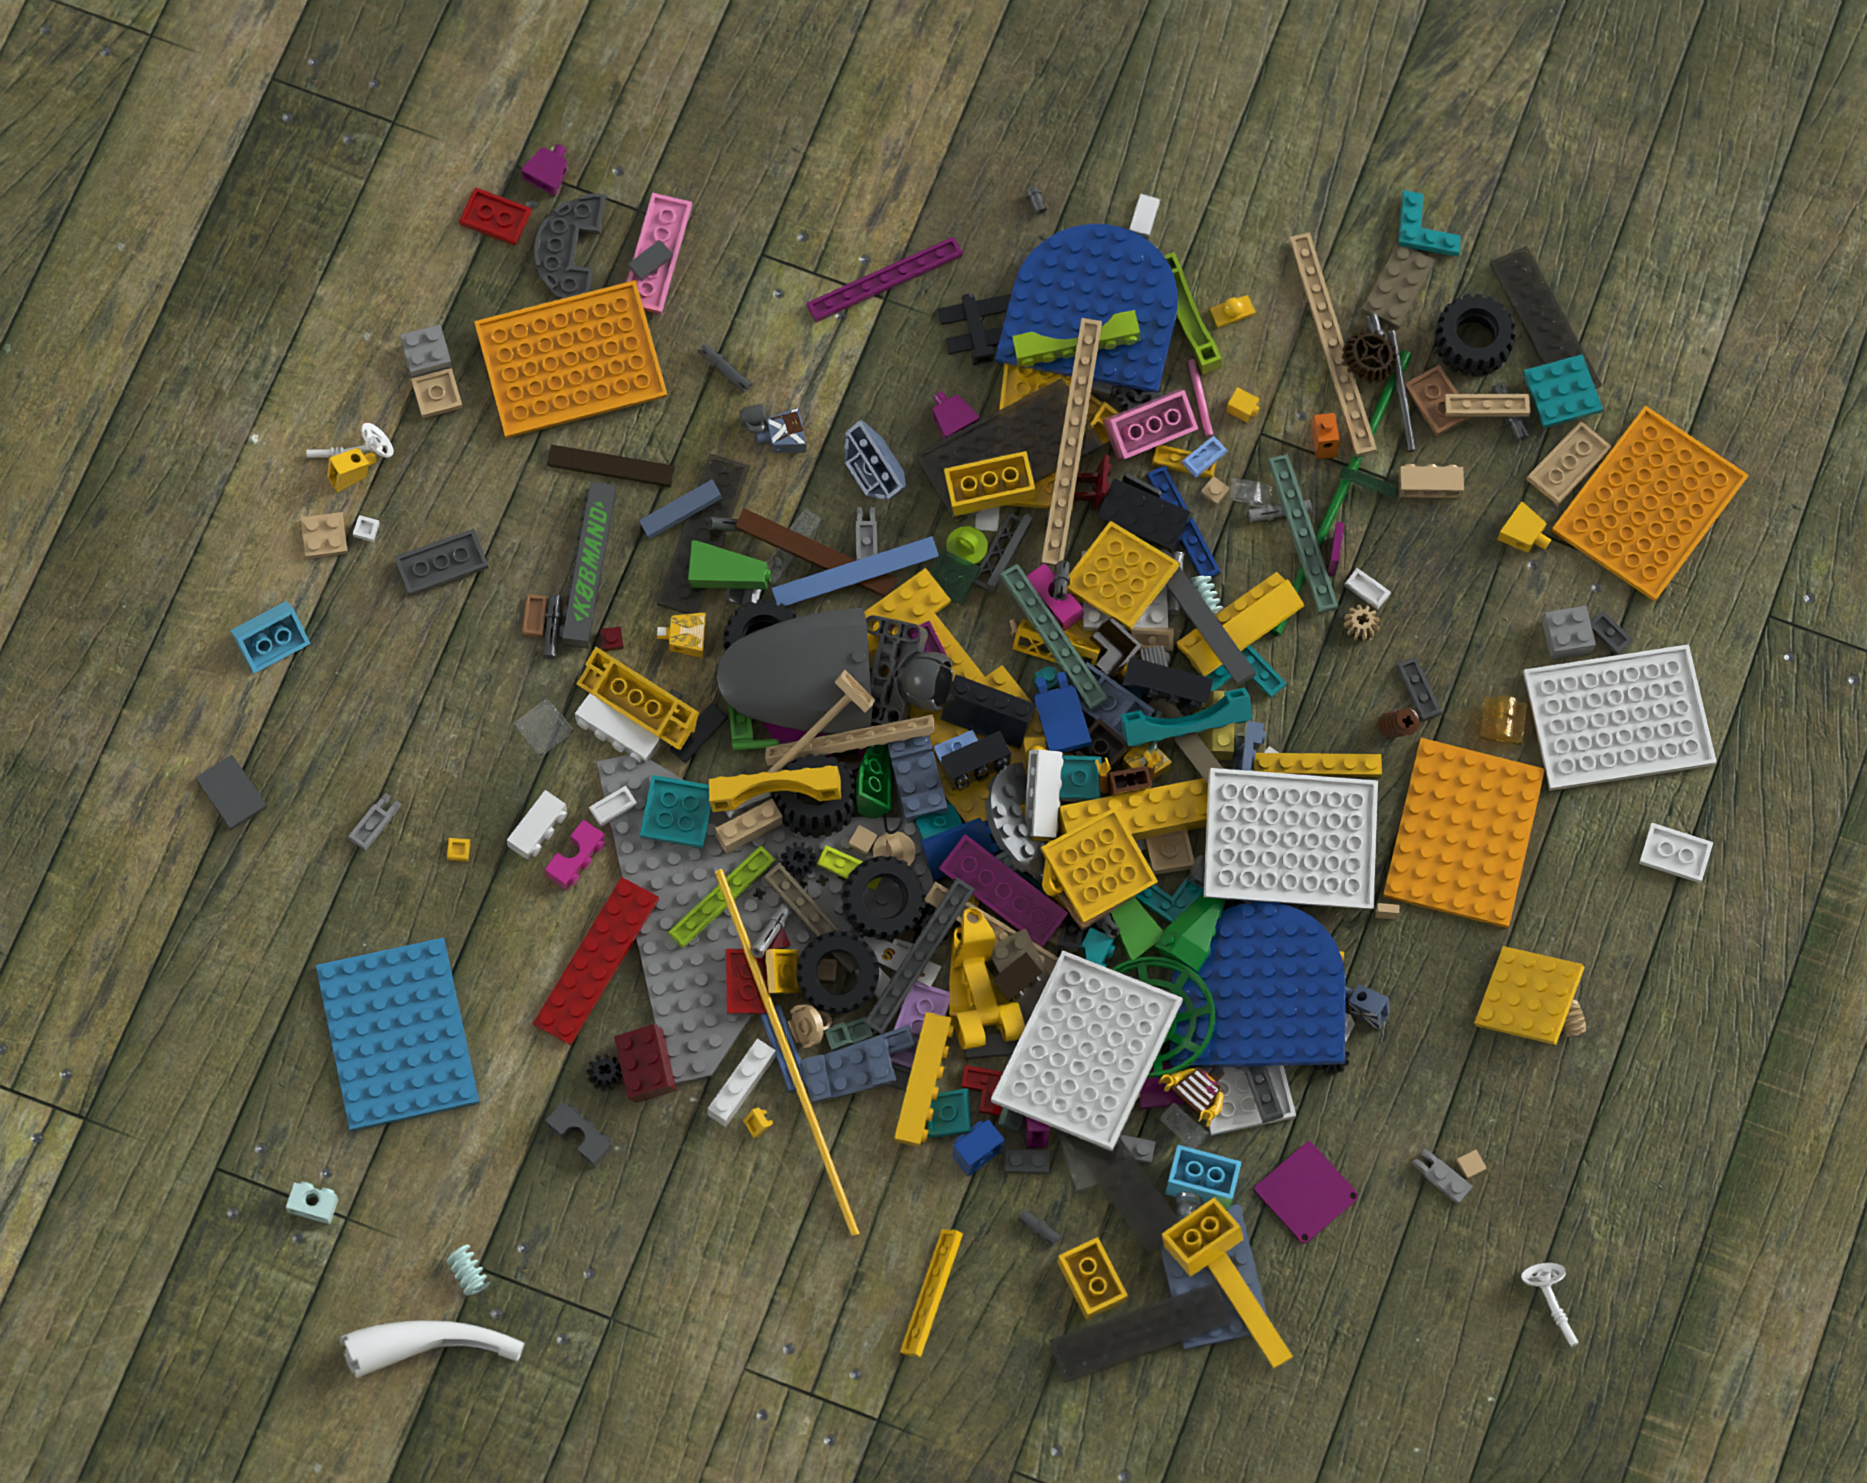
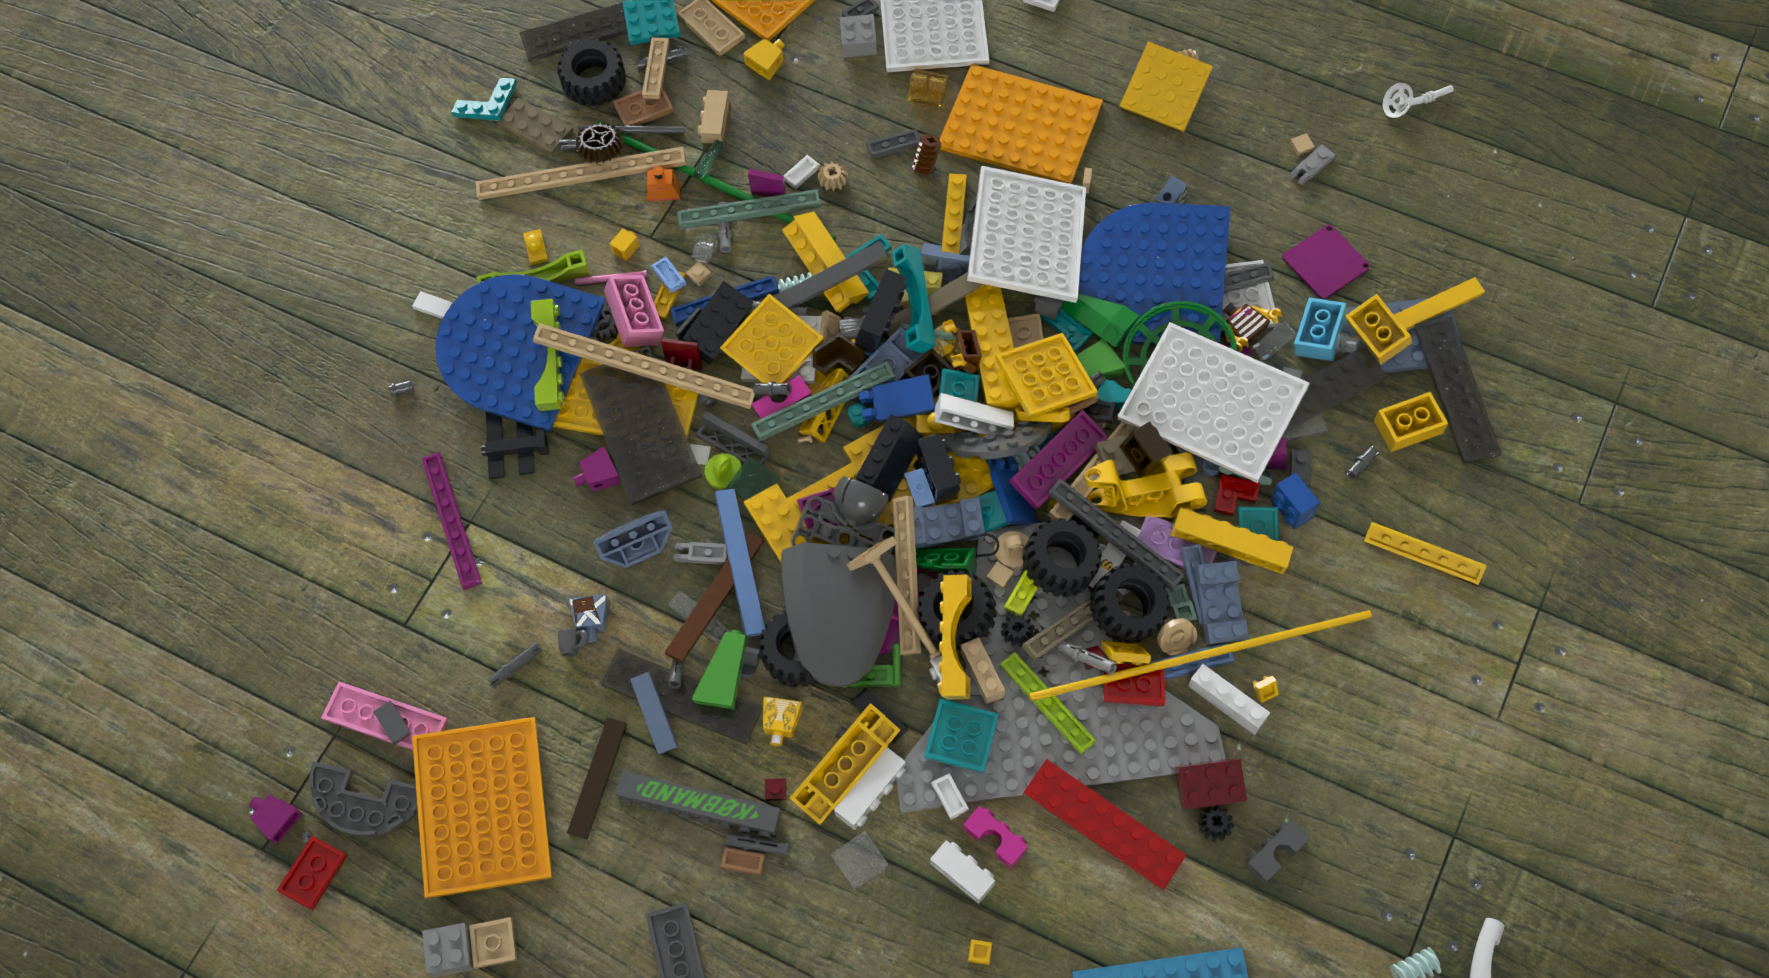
camera: 75 degrees left, 5 degrees down
yellow brick [944,451,1036,516] -> none

